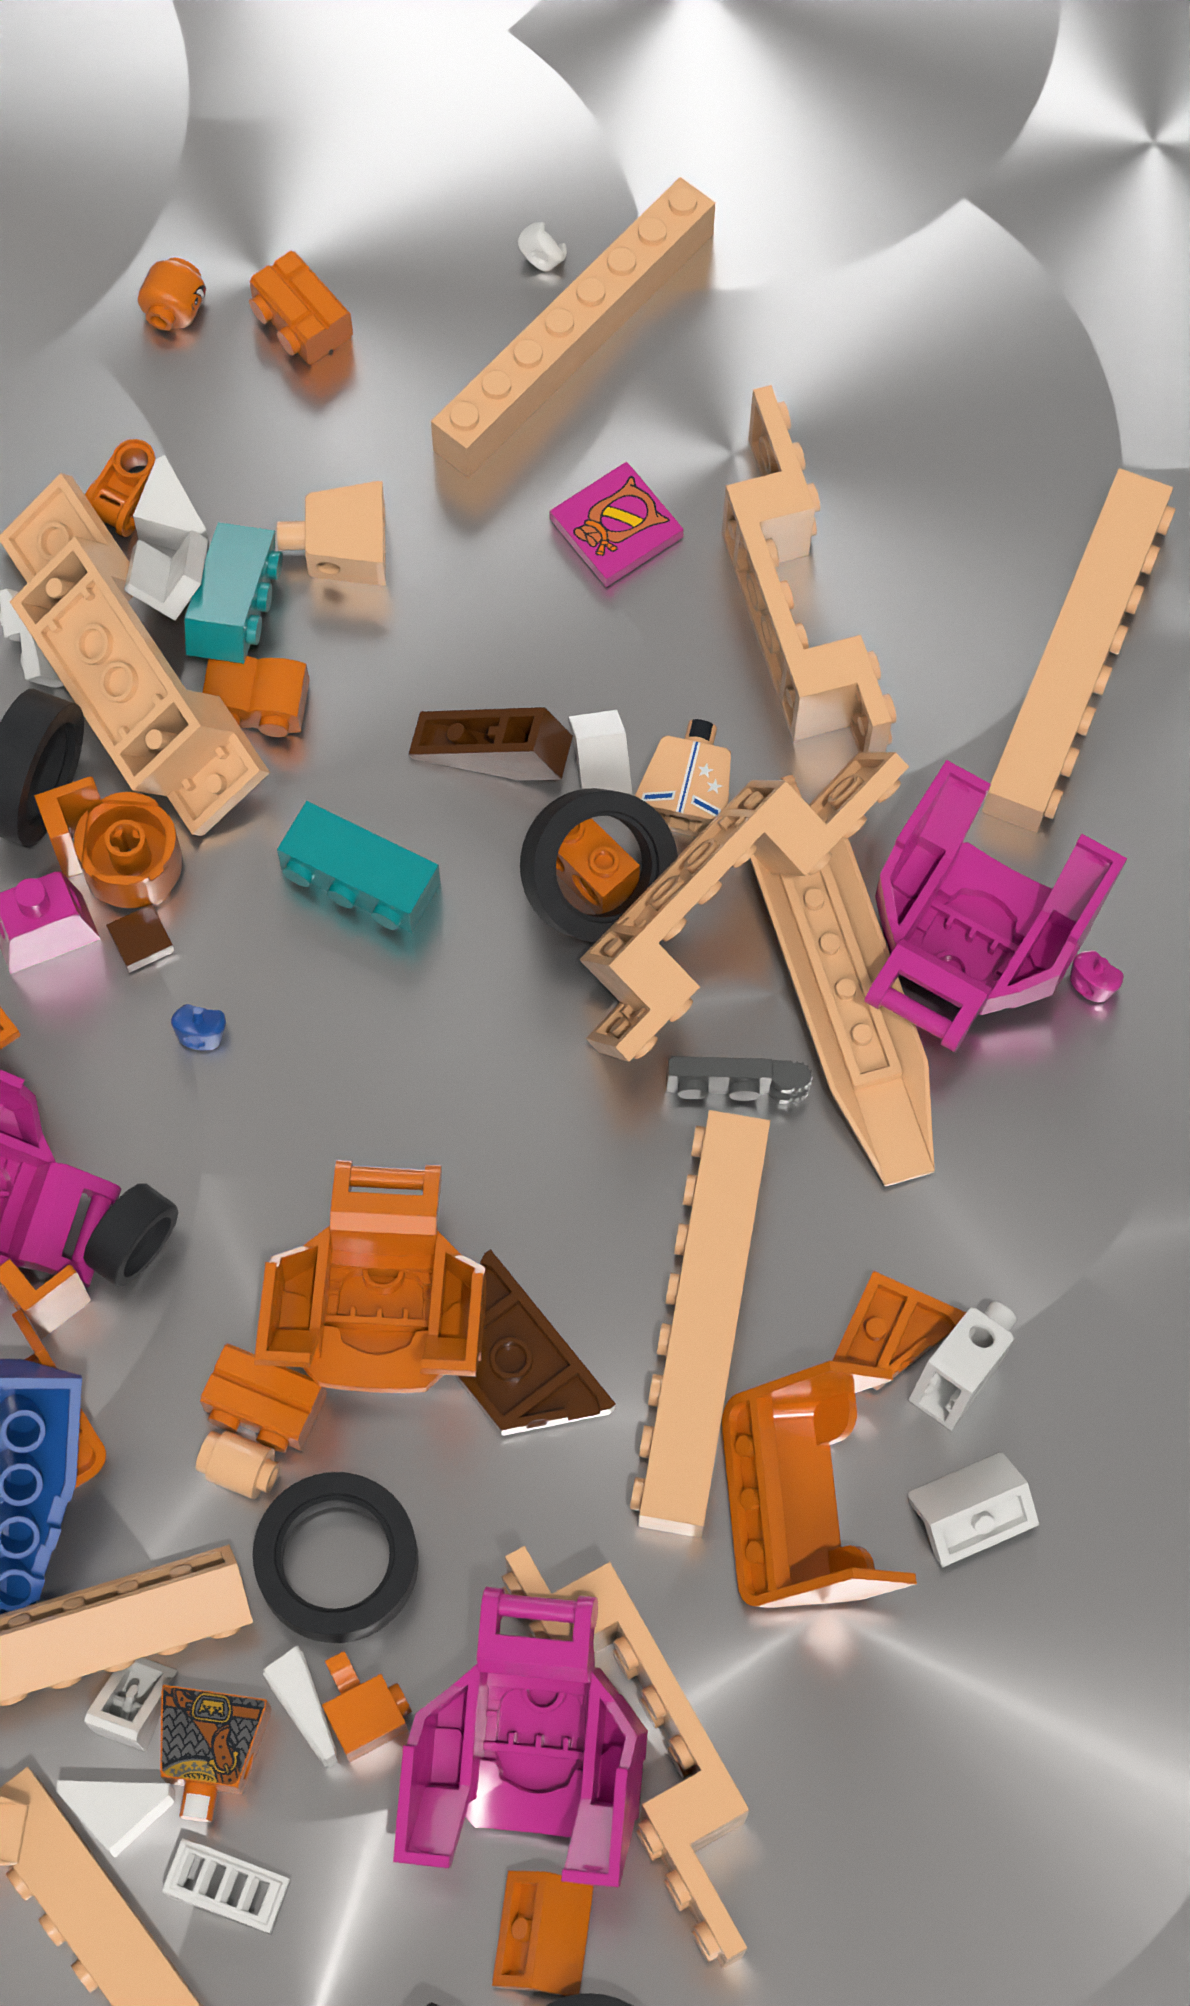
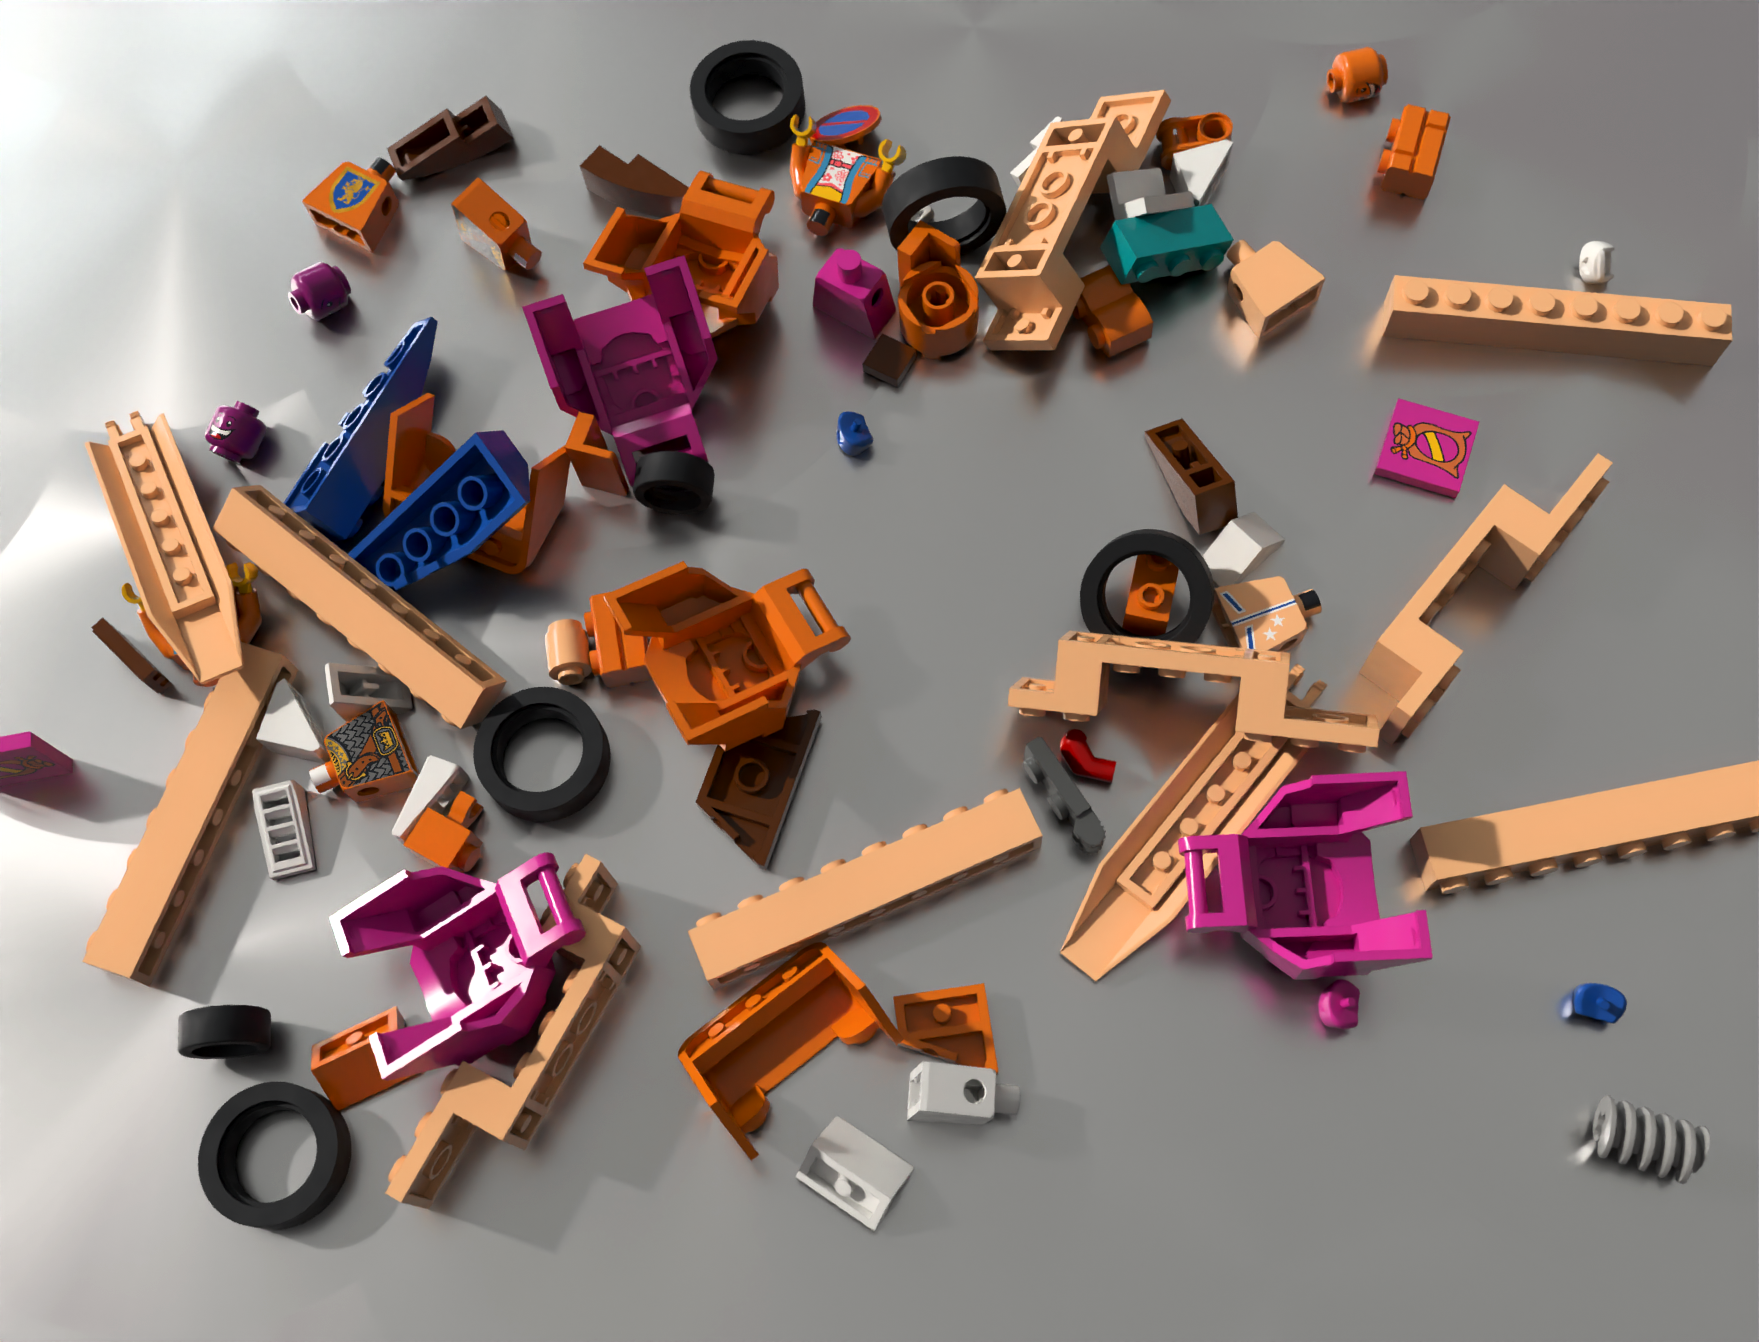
camera: 65 degrees right, 0 degrees up
teal brick [277,800,441,933] -> none
none -> red arm [1060,729,1116,783]

